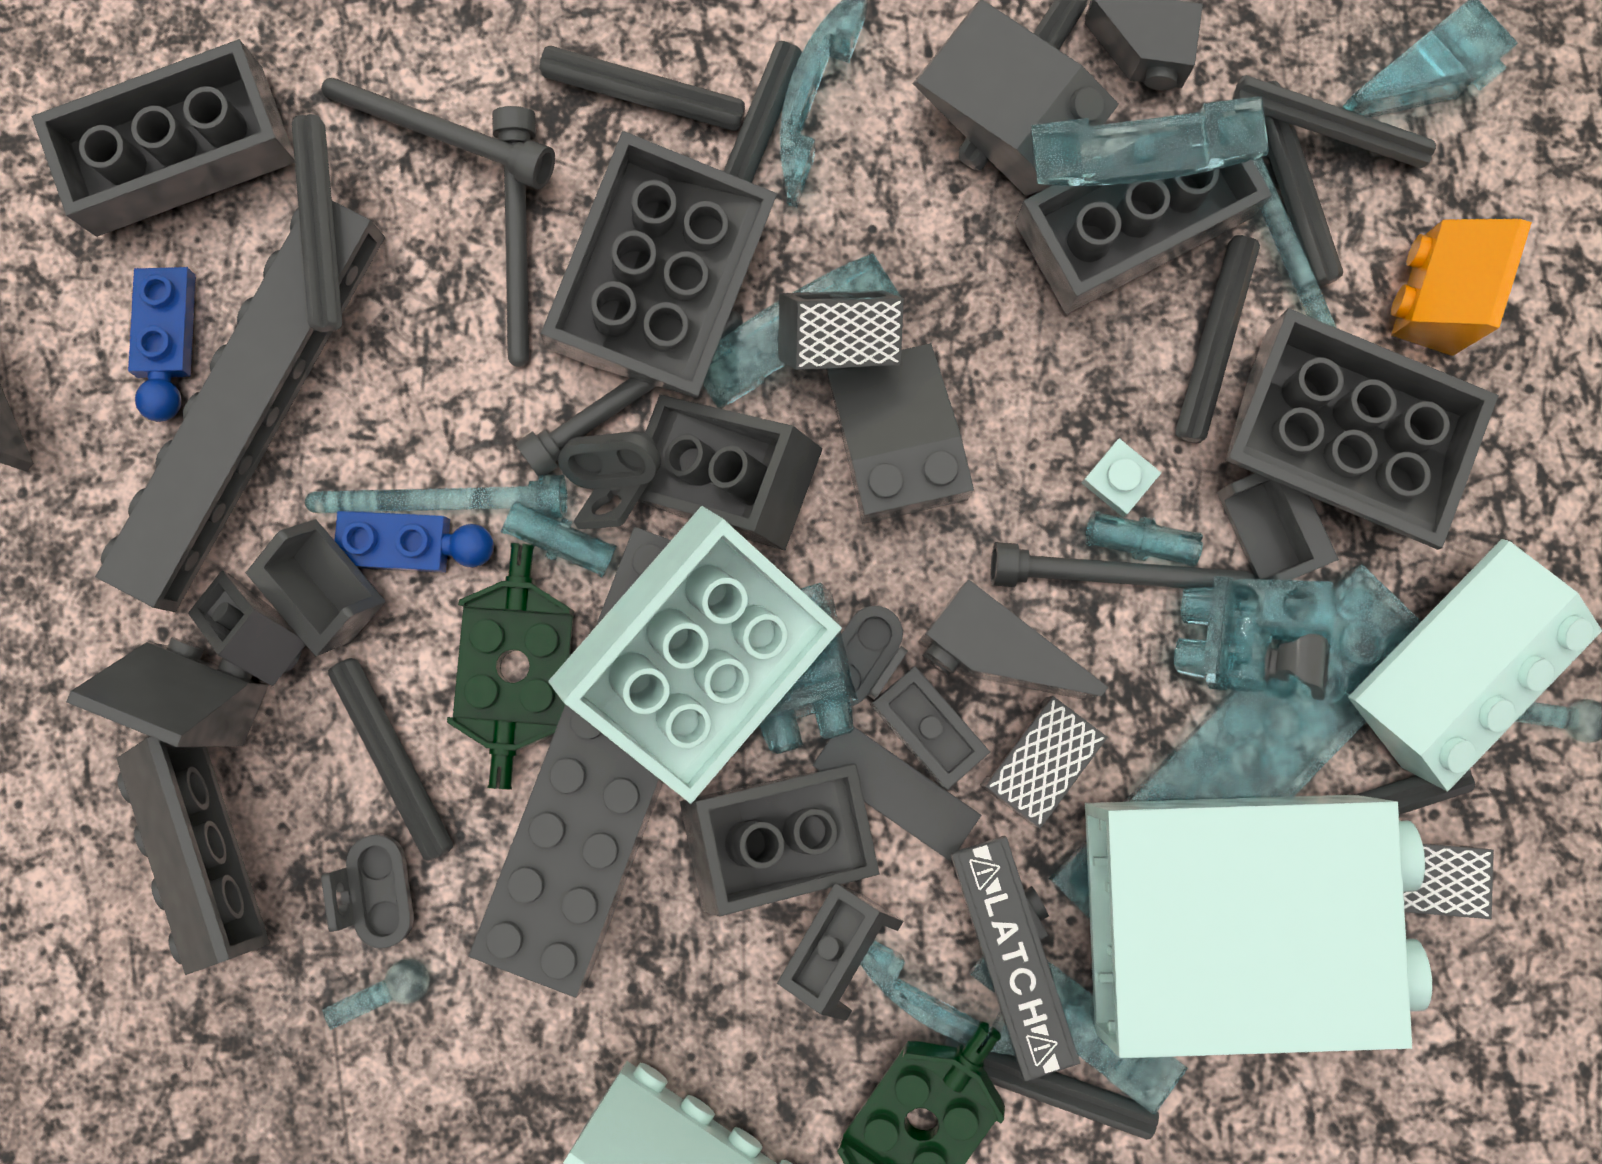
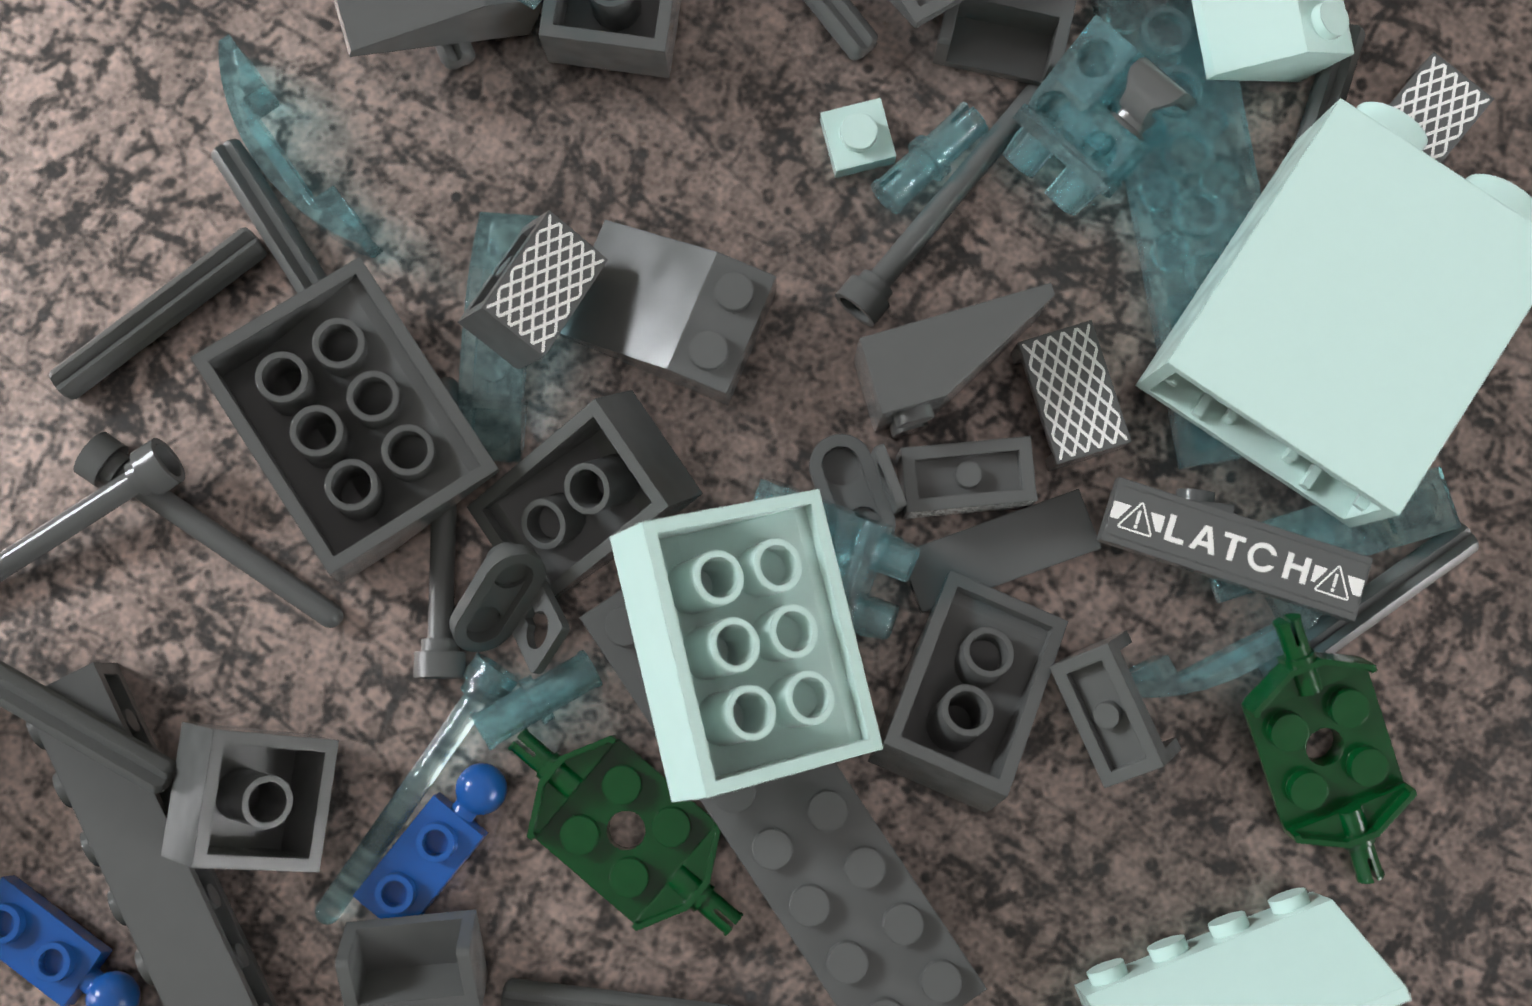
camera: 55 degrees left, 0 degrees up
none -> dark grey brick [161,722,339,873]

